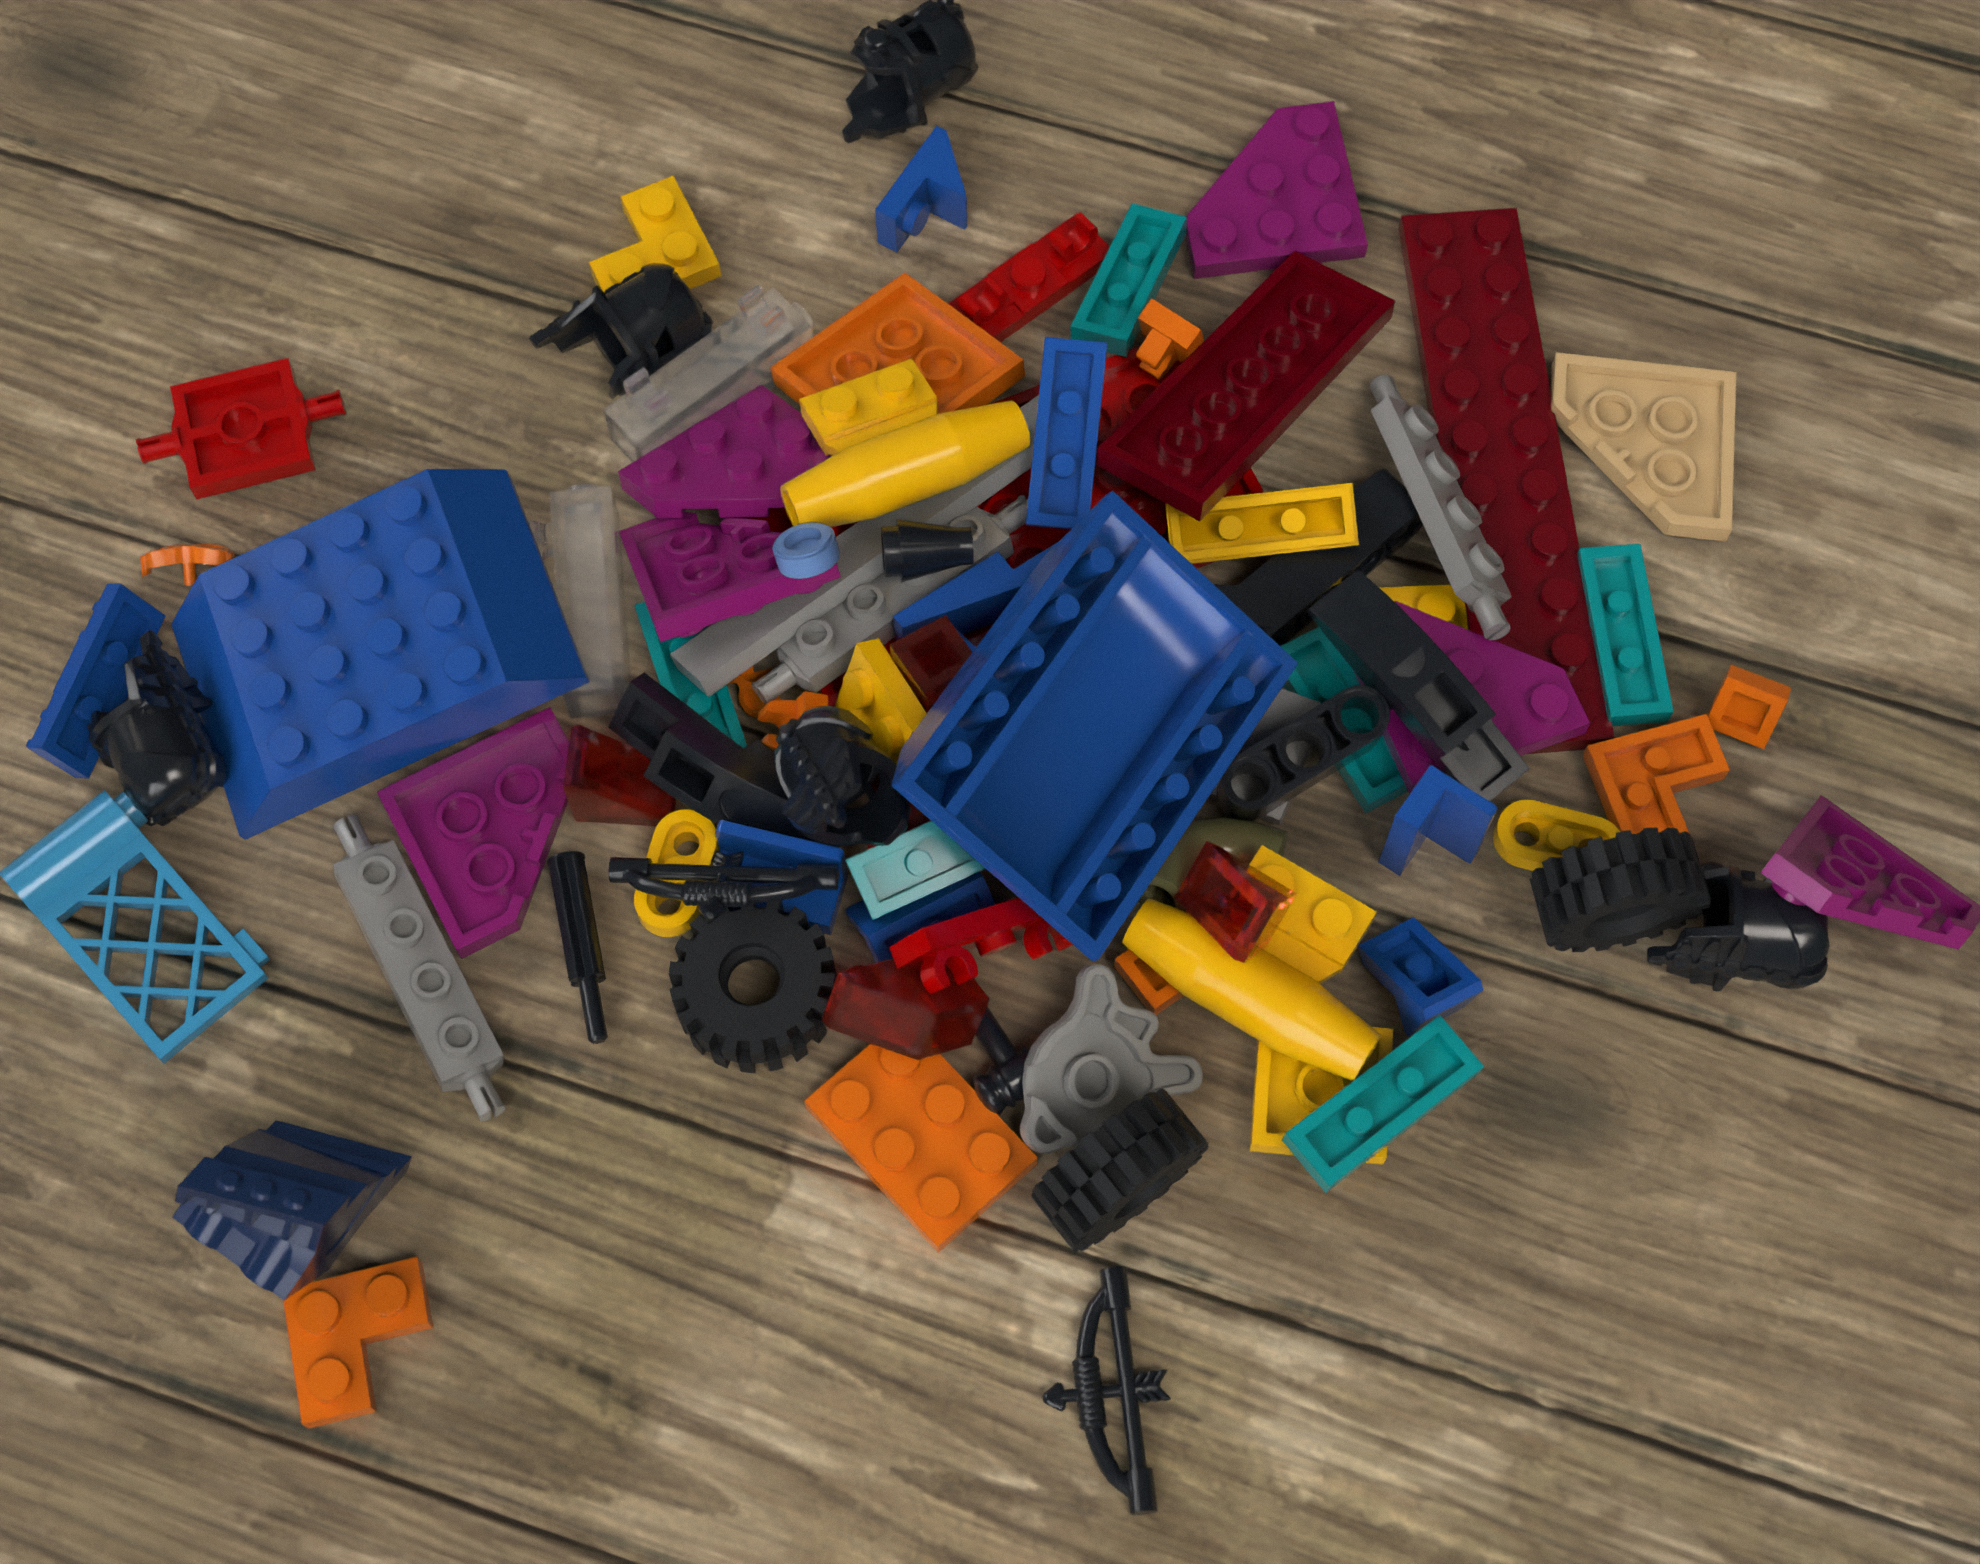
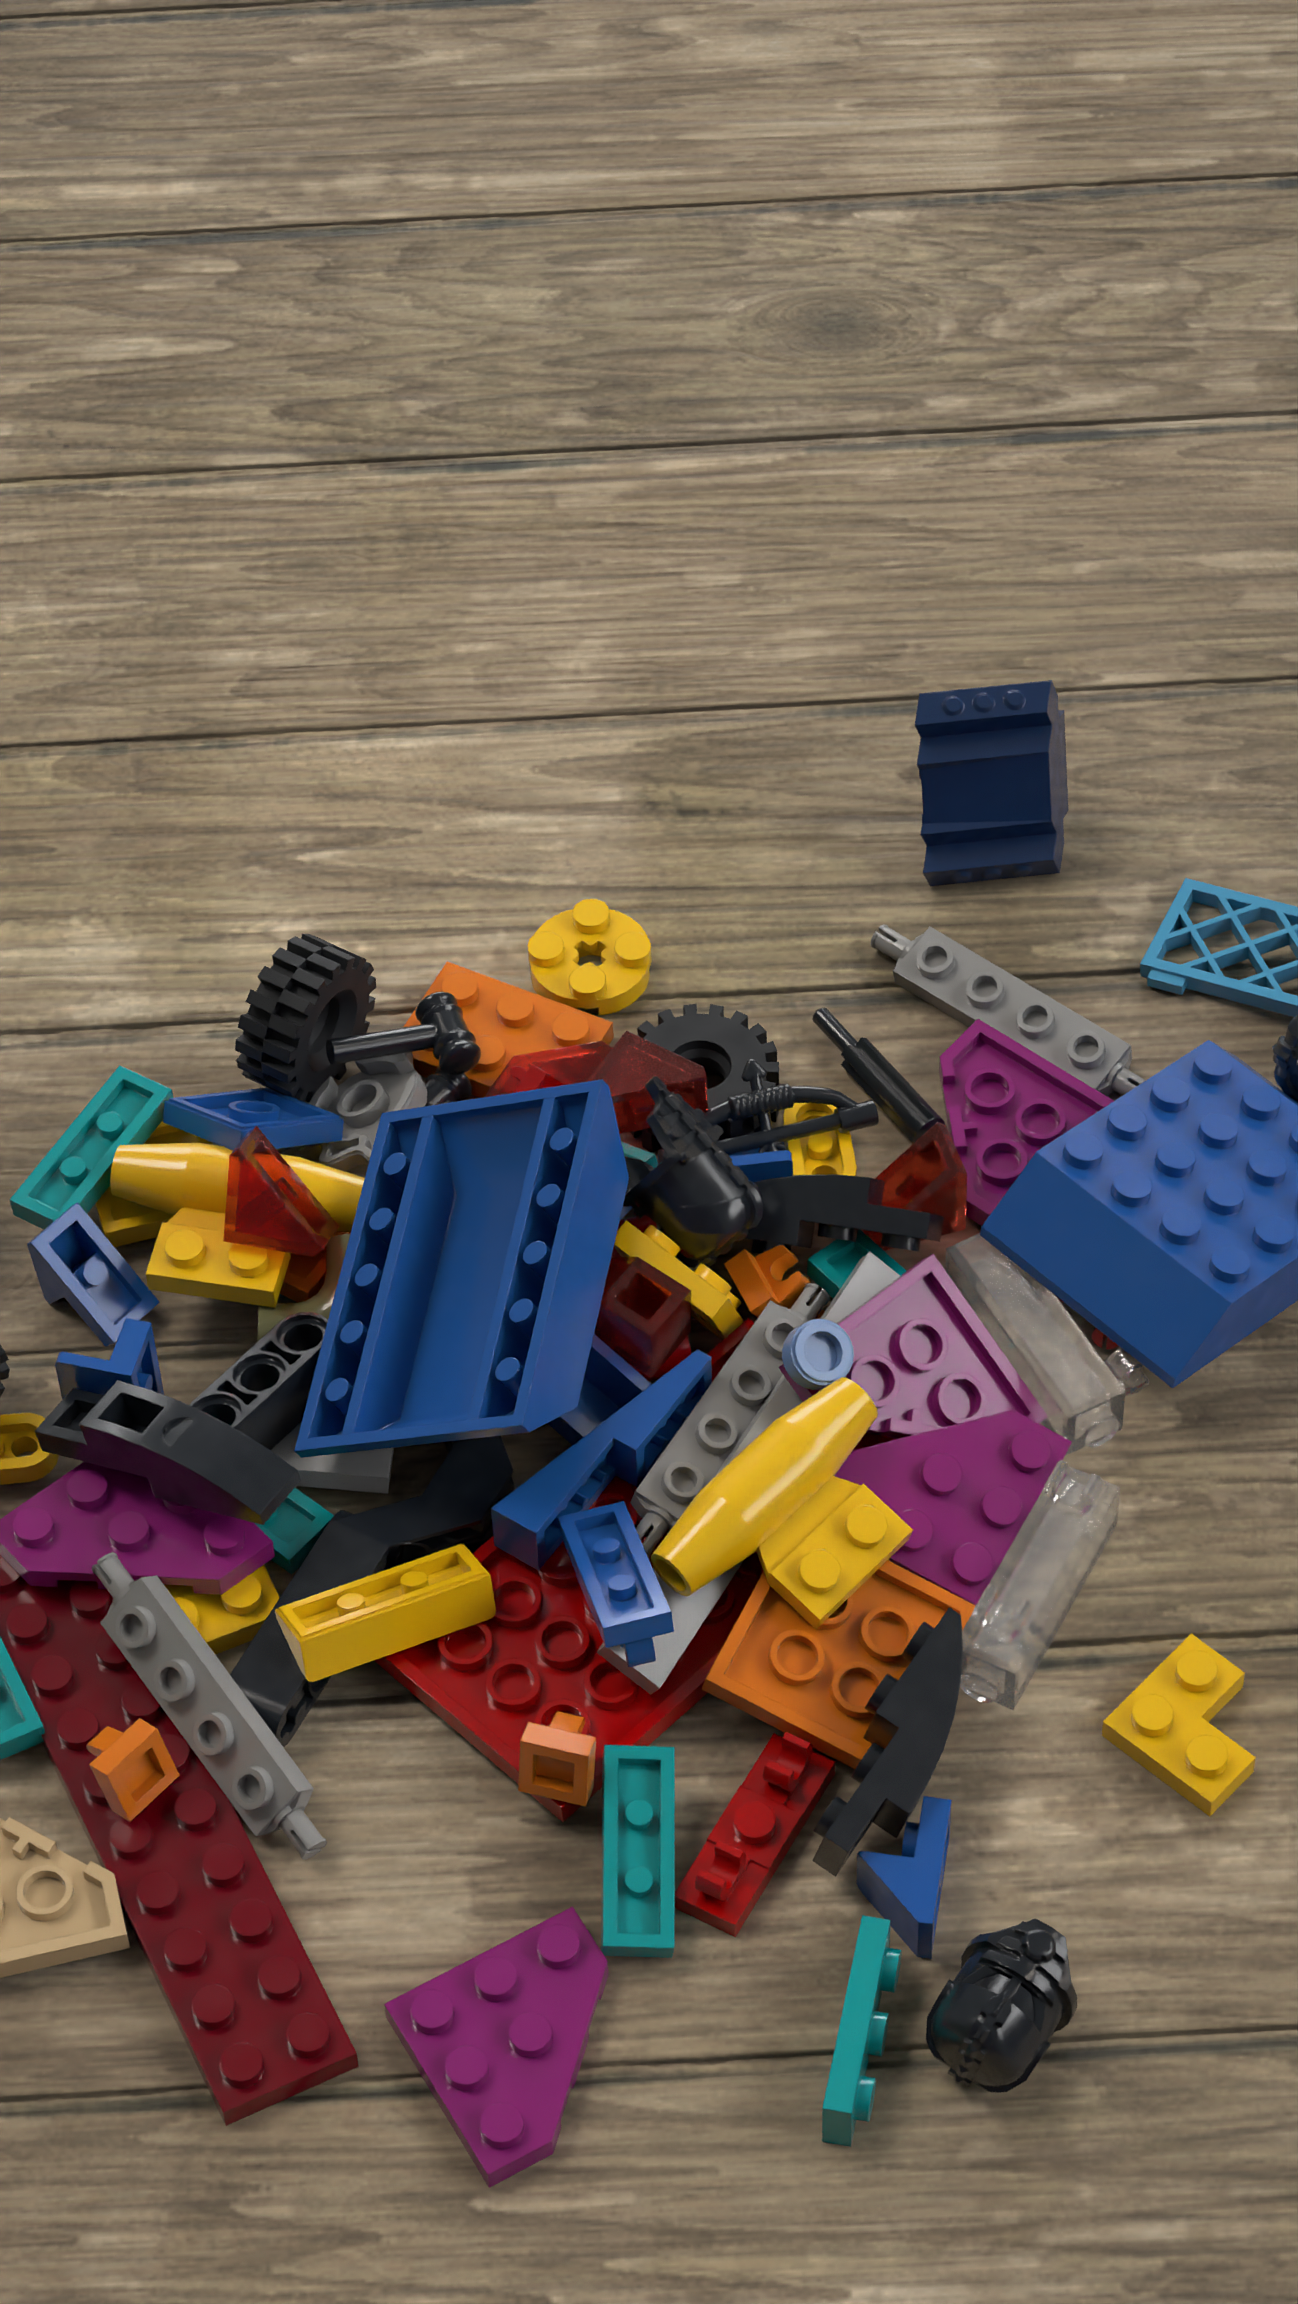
camera: 160 degrees right, 15 degrees down
orange plate [283,1257,434,1429] -> none
black helmet [529,263,714,401] -> none
black cone [881,519,974,583] -> none
black piece [1042,1266,1171,1515] -> none
dark red plate [1096,251,1395,522] -> none
none -> orange tile [86,1718,180,1822]
none -> blue tile [163,1087,344,1153]
none -> black piece [326,992,481,1075]
none -> yellow plate [527,898,652,1016]
none -> clear red slope [586,1031,708,1134]
none -> black slope [812,1607,963,1877]
none -> teal plate [822,1915,902,2147]

